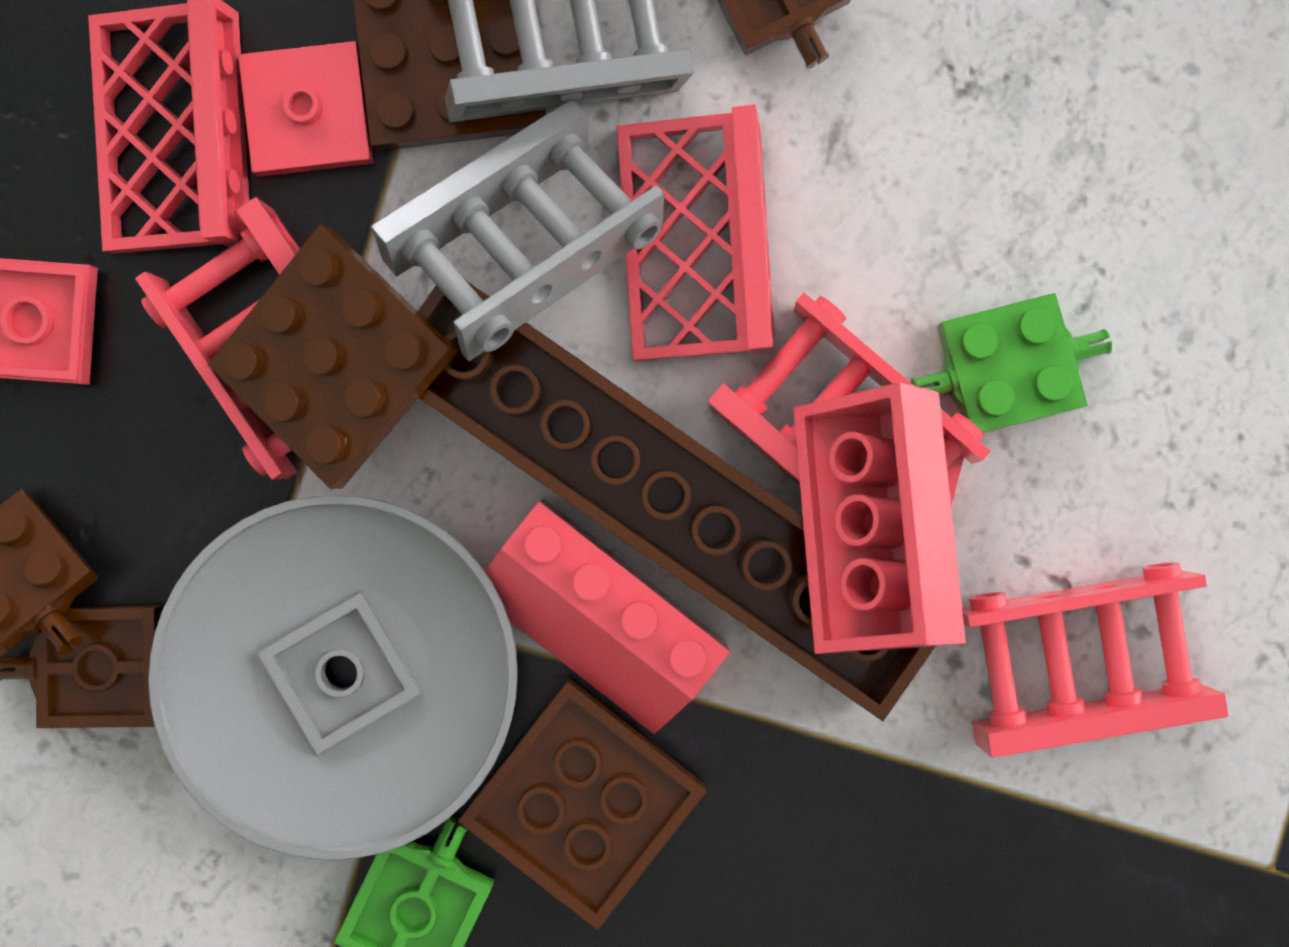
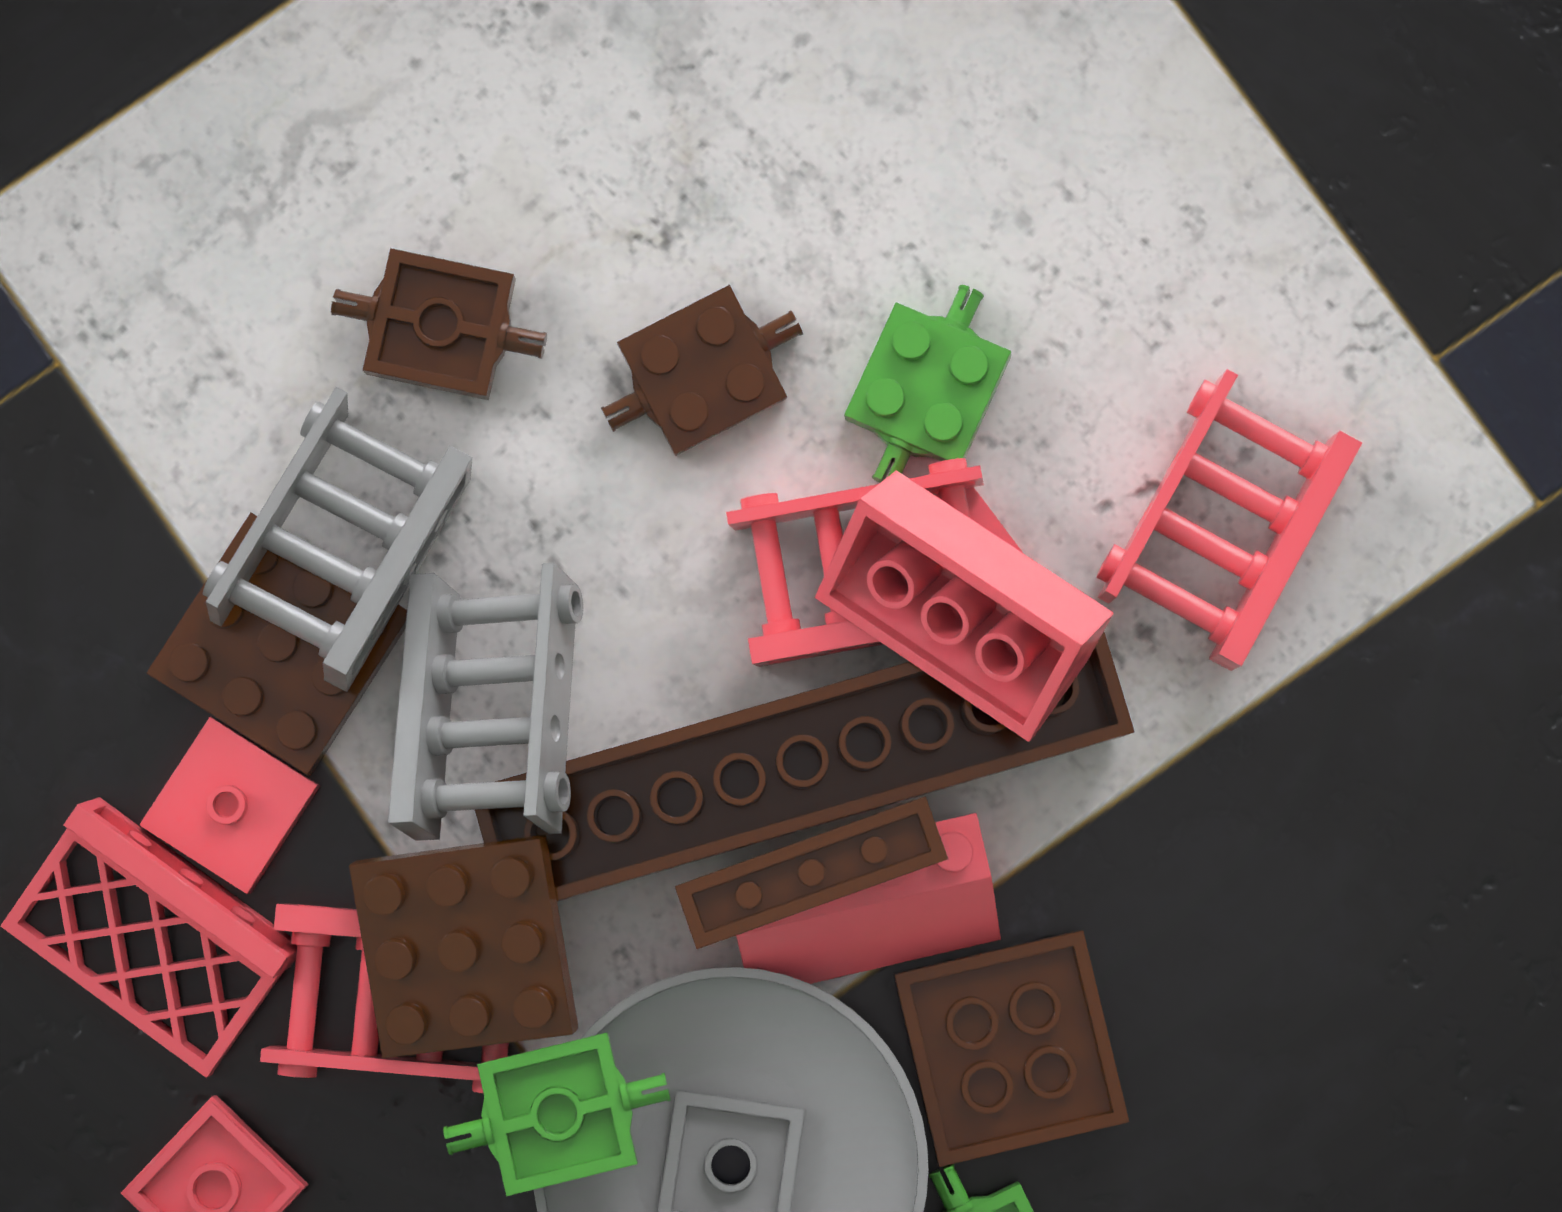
camera: 55 degrees left, 5 degrees down
coral fence [617,104,776,361] -> none
none -> bright green plate [443,1032,671,1196]
none -> reddish brown plate [601,285,803,456]
none -> reddish brown plate [675,796,948,949]

